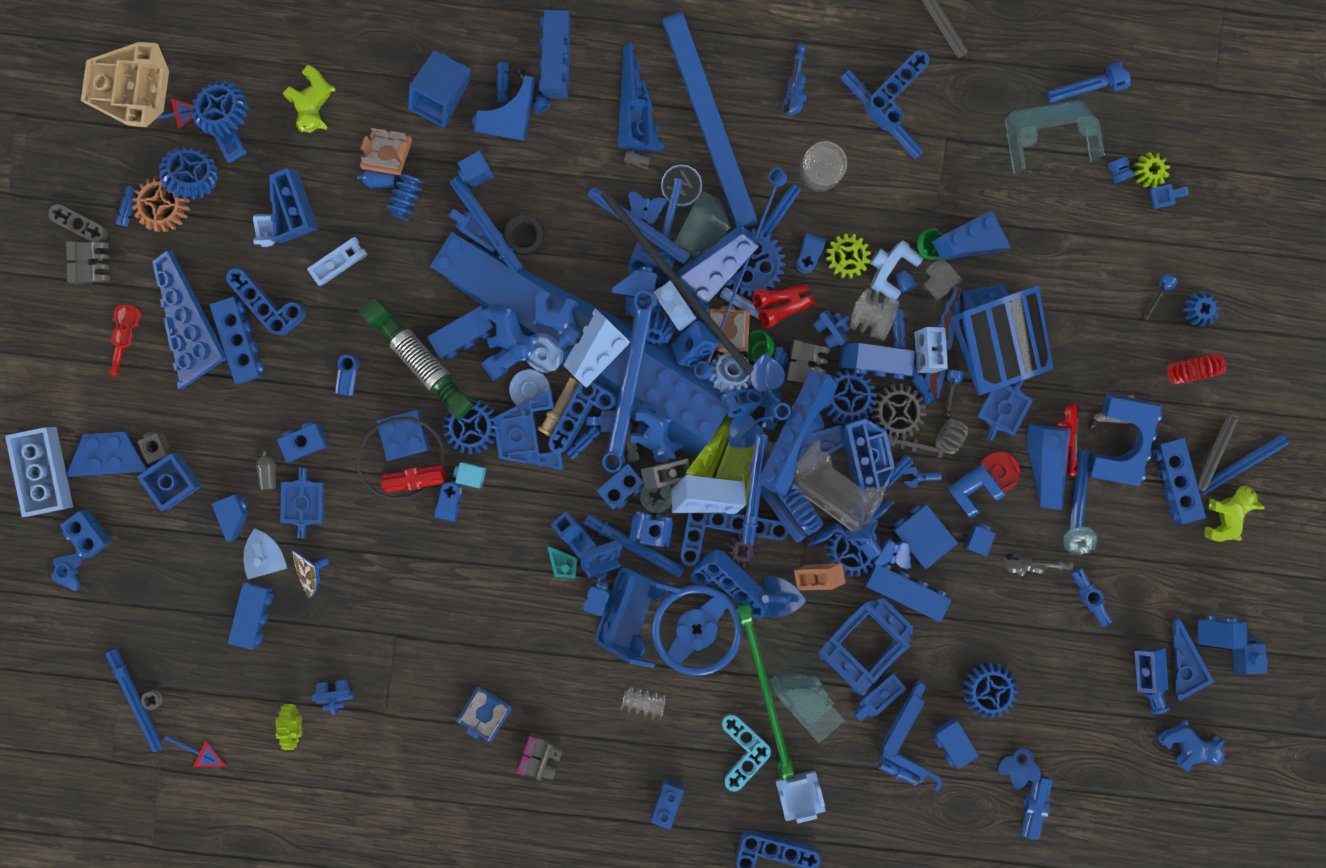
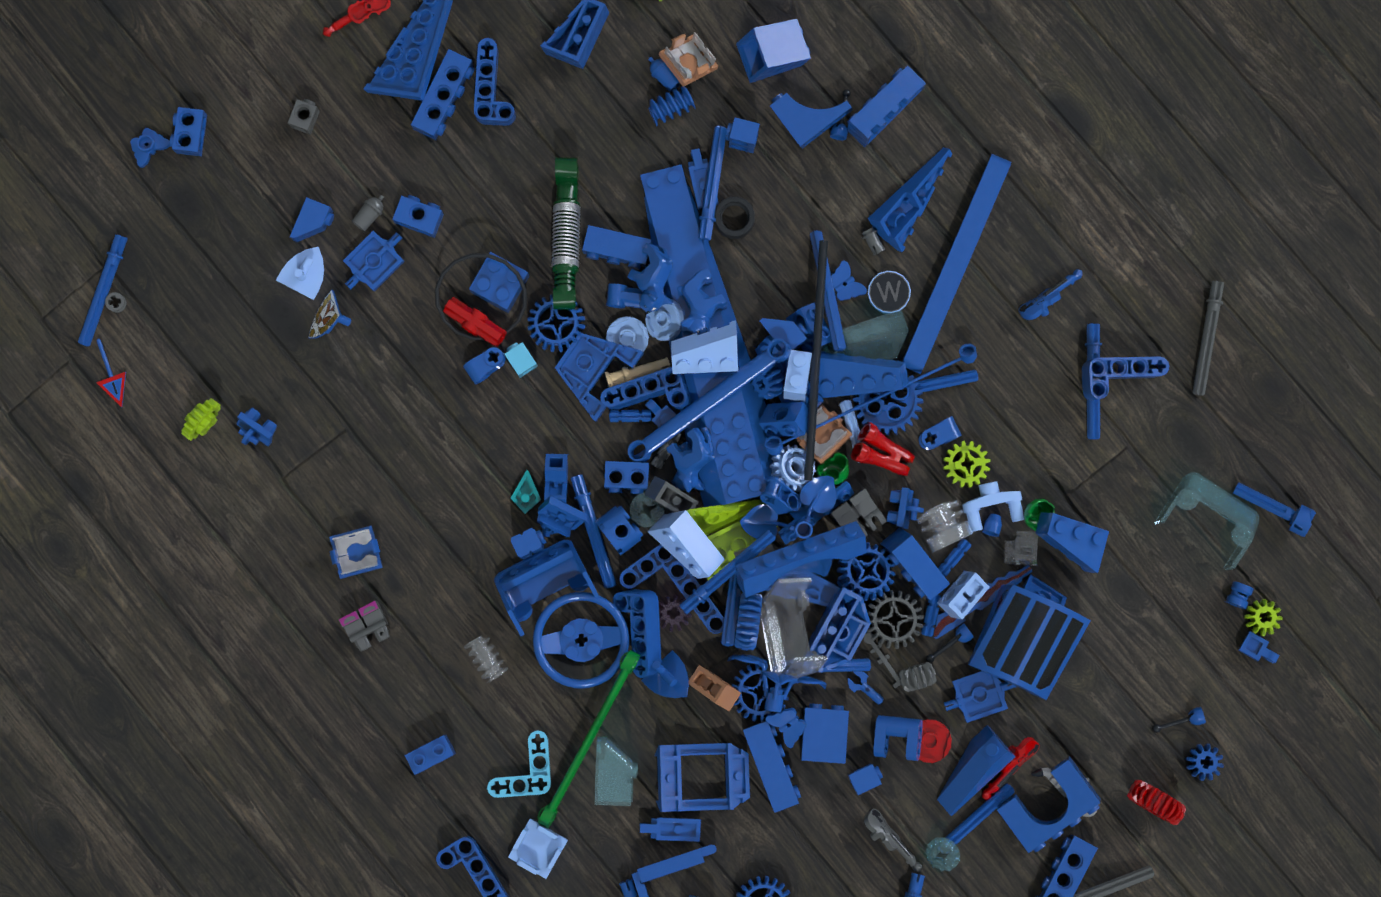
camera: 45 degrees right, 5 degrees down
light blue brick [5,427,73,517] -> none
blue wing [67,432,149,477] -> none
blue brick [137,453,203,511] -> none
blue brick [228,581,274,650] -> none
light blue bracket [253,214,275,247] -> none
light blue plate [307,237,368,287] -> none
blue piece [335,354,360,396] -> none
blue axle [497,62,509,104] -> none
blue bar [658,178,683,251] -> none
clear wheel [800,141,847,191] -> none

